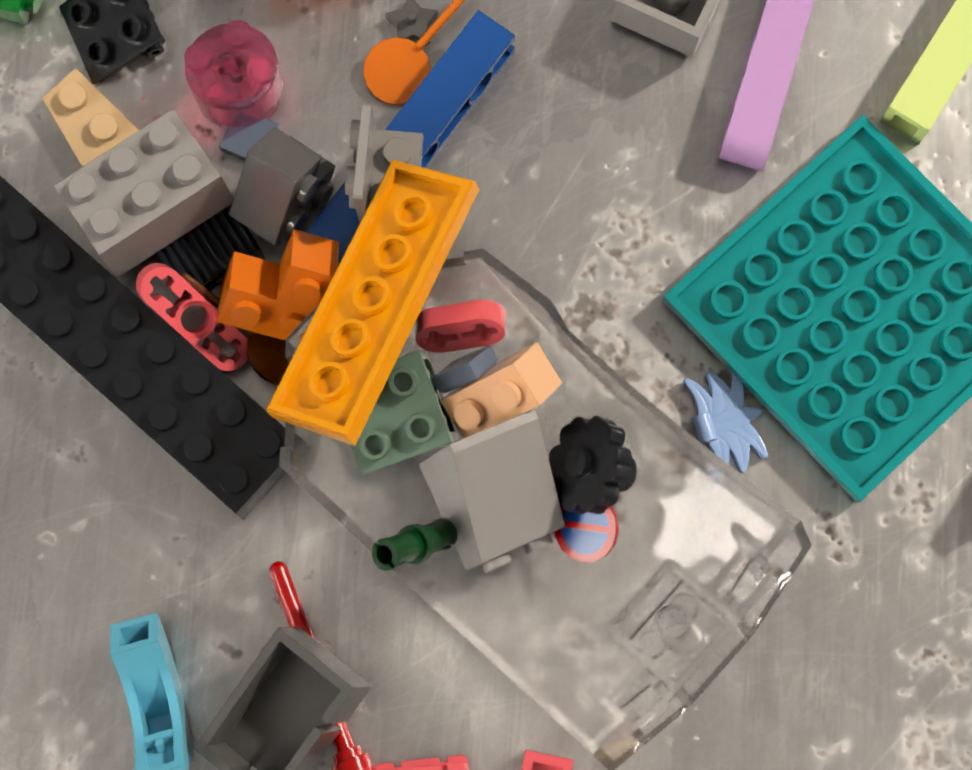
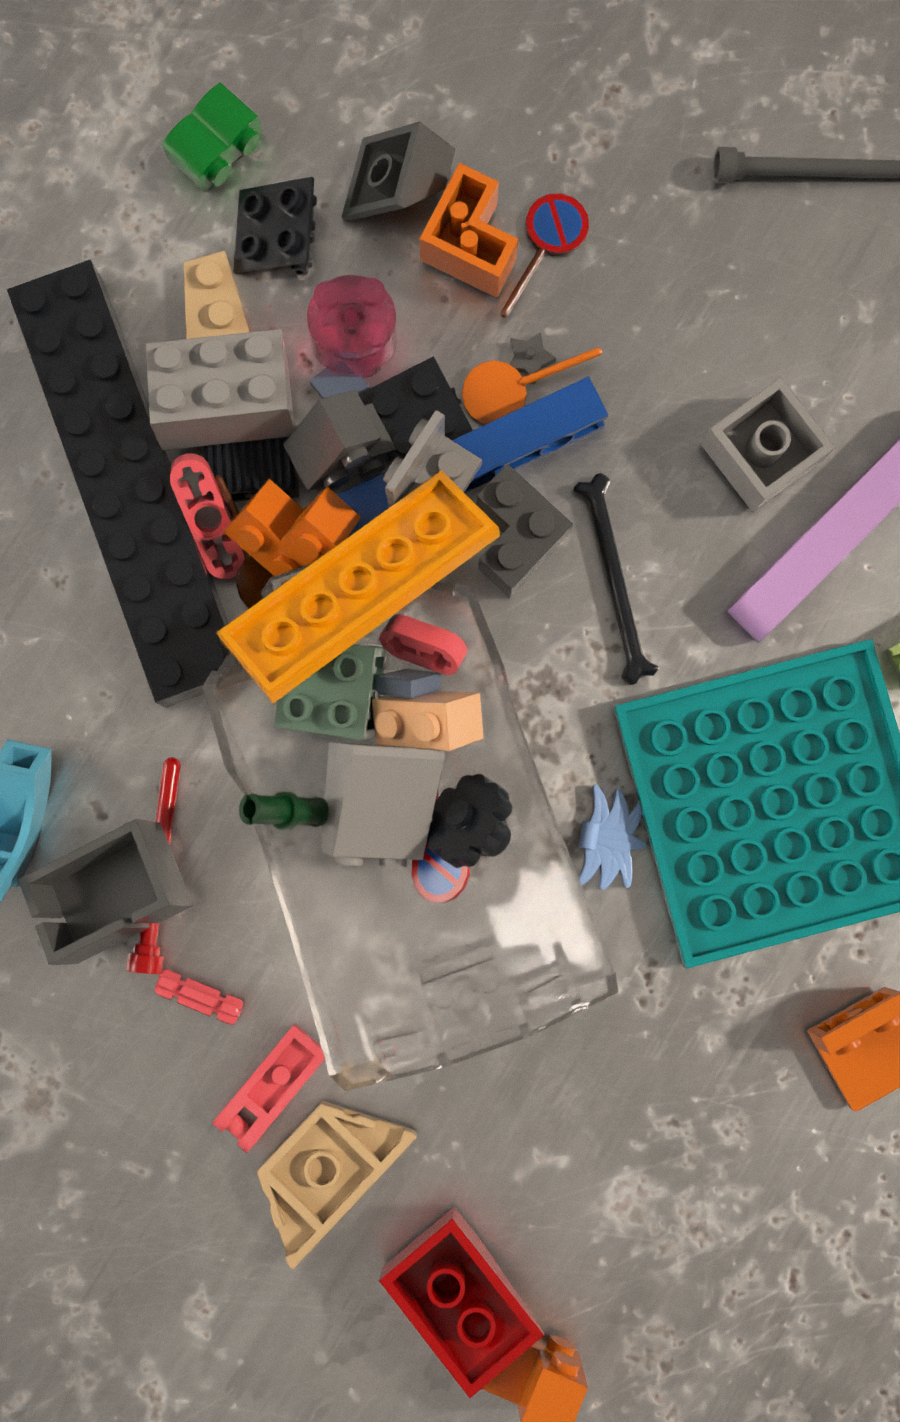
camera: 25 degrees right, 5 degrees up
none -> black plate [359,356,473,464]
none -> dark grey brick [476,464,573,598]
none -> black piece [573,473,659,685]

